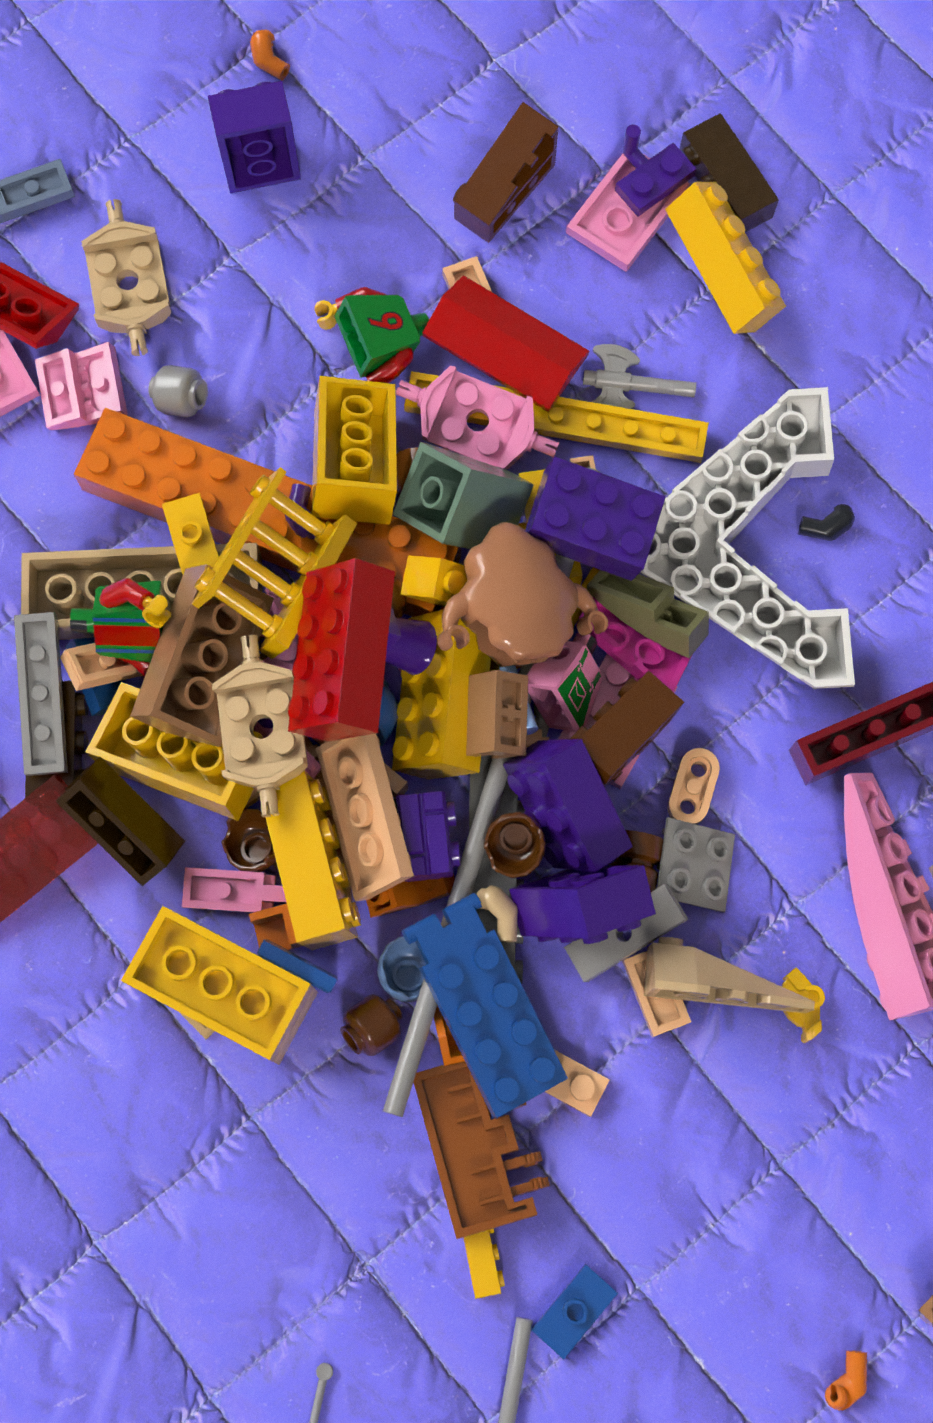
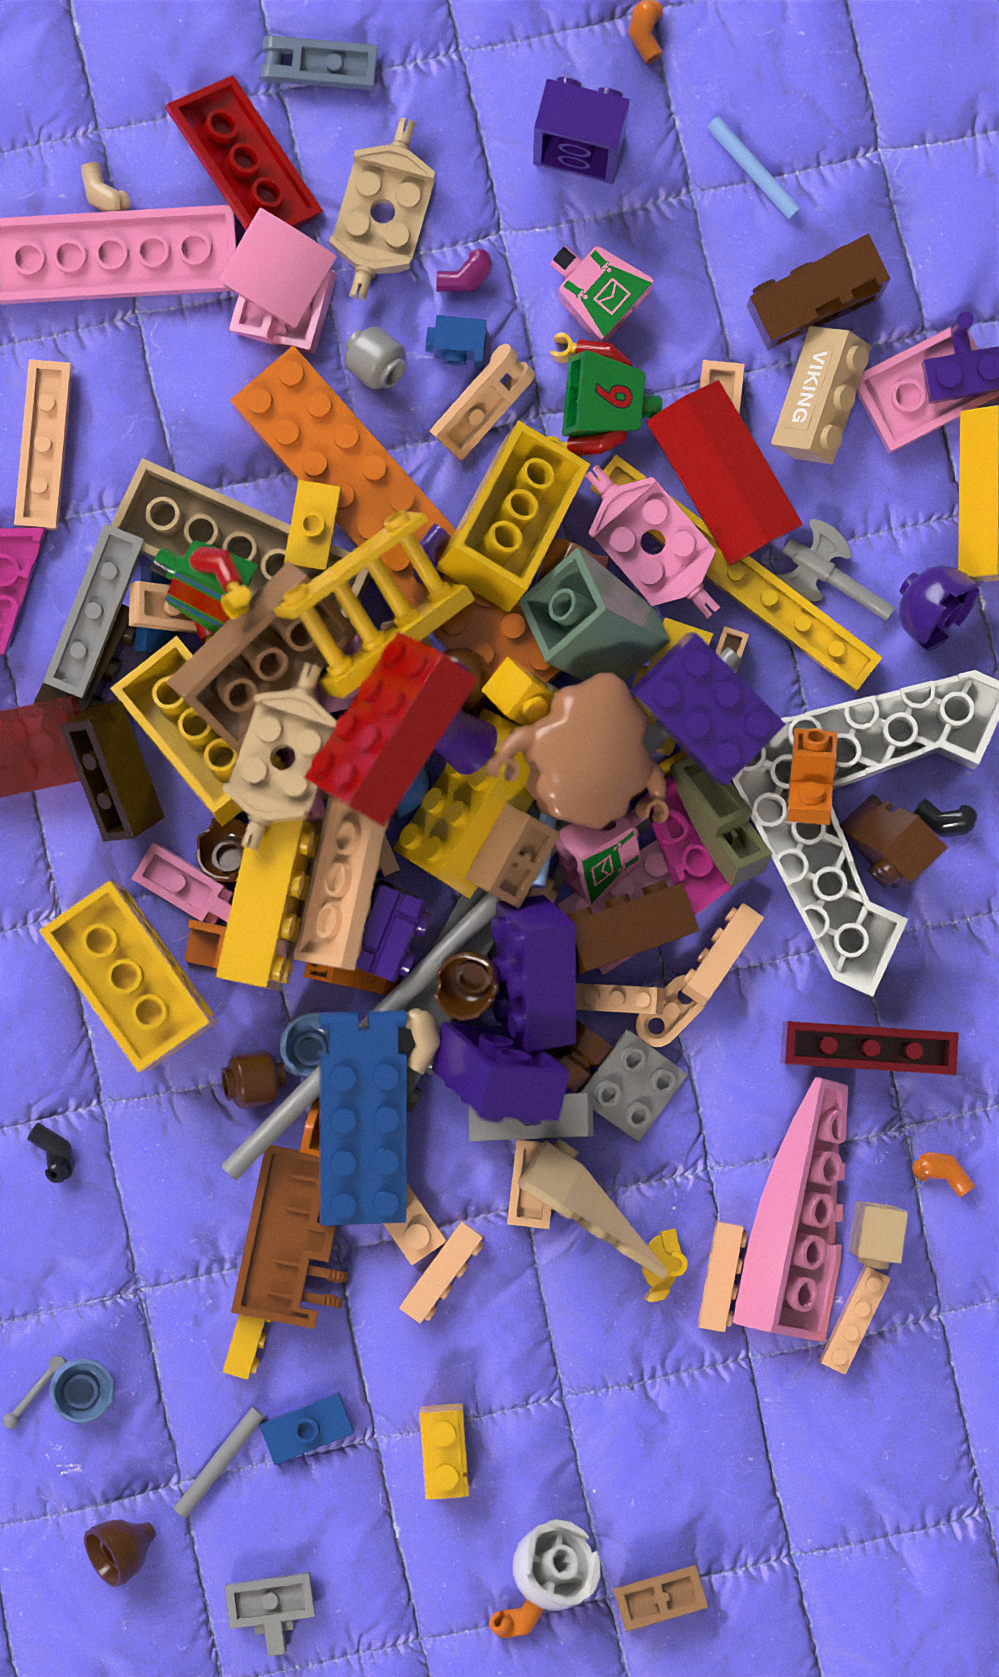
camera: 30 degrees right, 10 degrees up
blue tile [257,939,338,993] -> none
none -> black arm [27,1122,74,1184]
none -> medium blue hair [50,1357,114,1424]
none -> bright pink slope [218,208,337,328]
none -> light nougat piece [399,1220,484,1324]
none -> yellow brick [420,1403,469,1500]
none -> blue brick [425,315,487,370]
none -> light nougat plate [429,344,535,461]
none -> magenta arm [436,248,492,292]
none -> white cylinder [513,1519,600,1611]
none -> torso [550,246,654,342]
none -> light nougat piece [576,983,664,1015]
none -> light nougat piece [681,903,764,1006]
none -> light nougat piece [697,1221,747,1332]
none -> light blue bar [706,116,801,220]
none -> tan brick [771,326,872,464]
none -> orange slope [787,728,837,825]
none -> reddish brown wedge [840,794,948,889]
none -> dark purple cylinder [899,565,980,651]

